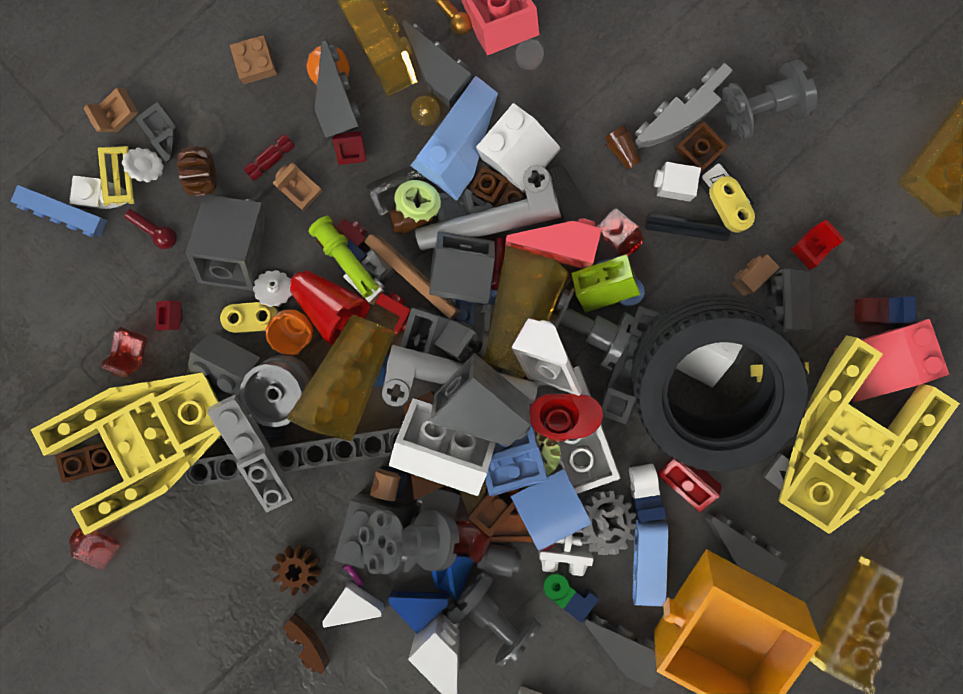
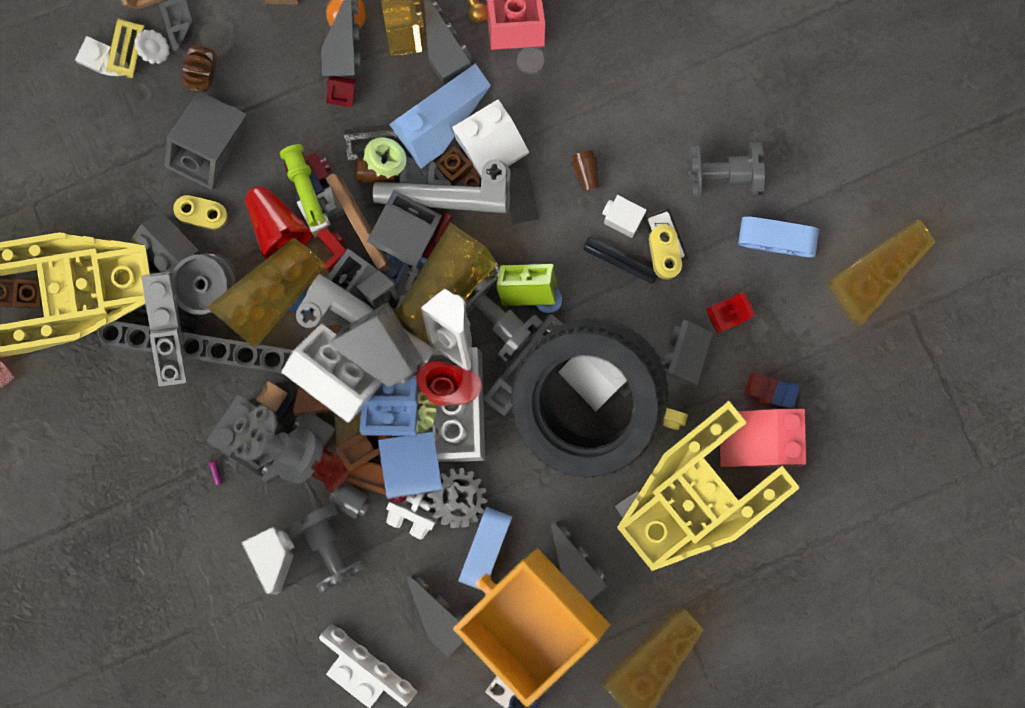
camera: 15 degrees right, 5 degrees down
medium blue piece [11,185,107,237] -> none
clear red bracket [101,327,147,377] -> none
dark red bar [124,208,176,249] -> none
dark red plate [156,300,183,331] -> none
dark red axle [244,134,295,180] -> none
white piece [253,270,292,307] -> none
orange hair [266,309,314,356] -> none
reddish brown gear [271,544,322,596] -> none
medium nougat bracket [273,162,323,212] -> none
reddish brown slope [282,612,330,675] -> none
white slope [323,581,385,628] -> none
blue slope [389,591,449,634] -> none
clear yellow tile [411,96,440,126] -> none
blue slope [432,546,476,600] -> none
coral slope [504,219,602,269] -> none
leg [543,570,599,623] -> none
clear red bracket [596,208,644,256] -> none
leg [629,464,666,522] -> none
light grey slope [634,63,733,149] -> none
red slope [657,457,722,512] -> none
reddish brown piece [674,121,728,173] -> none
medium nougat piece [731,254,780,296] -> none
none -> light blue beam [738,217,820,257]

